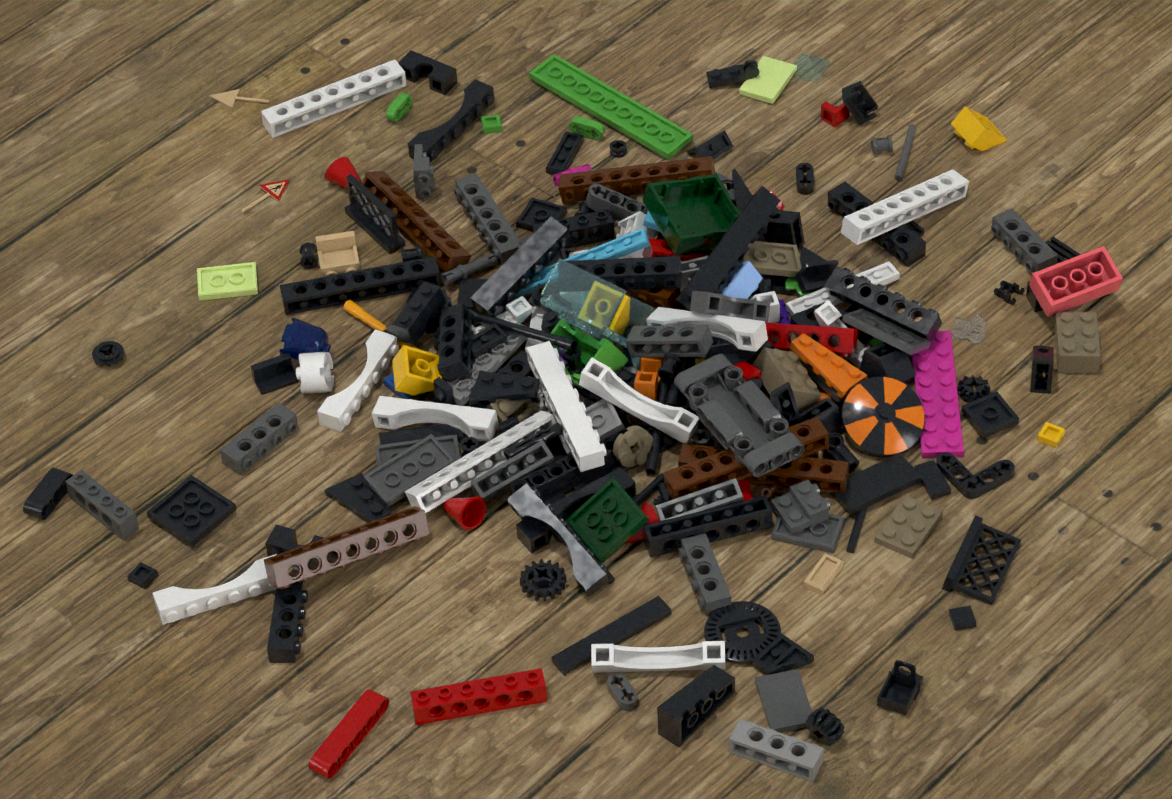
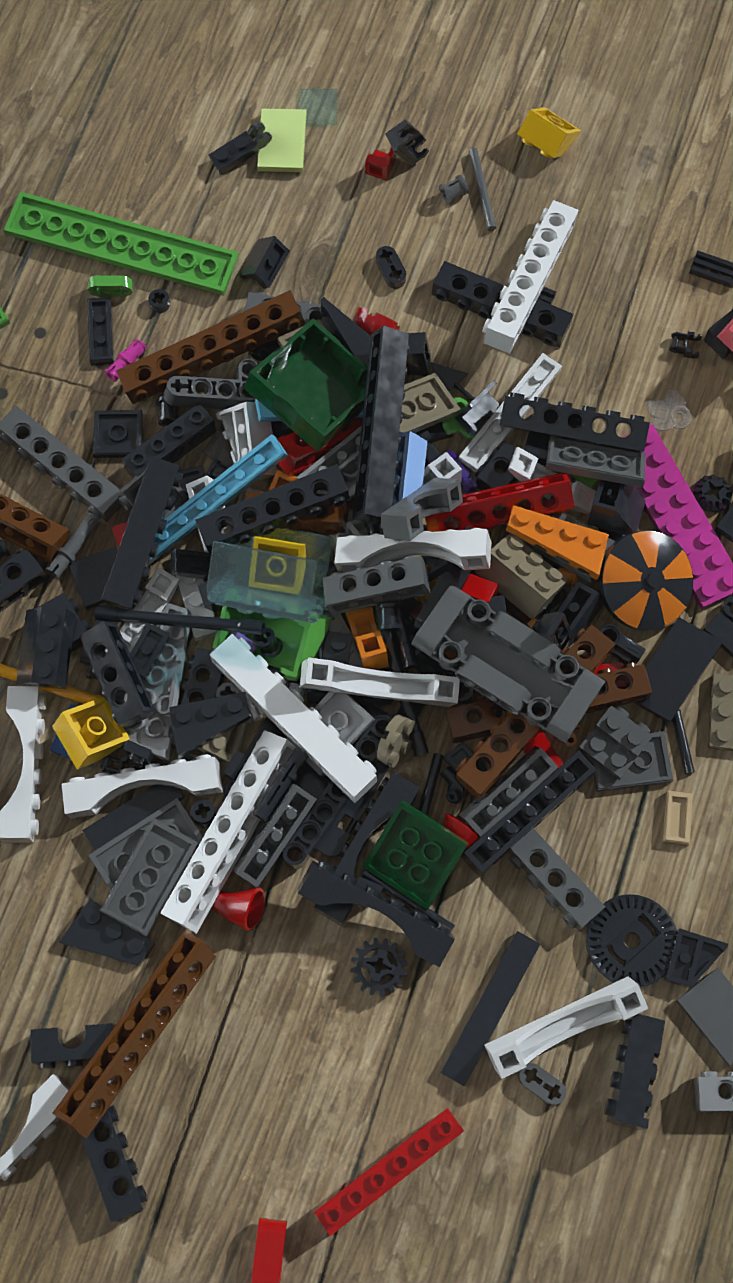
camera: 30 degrees left, 25 degrees up
dark grey brick [991,208,1058,274] -> none

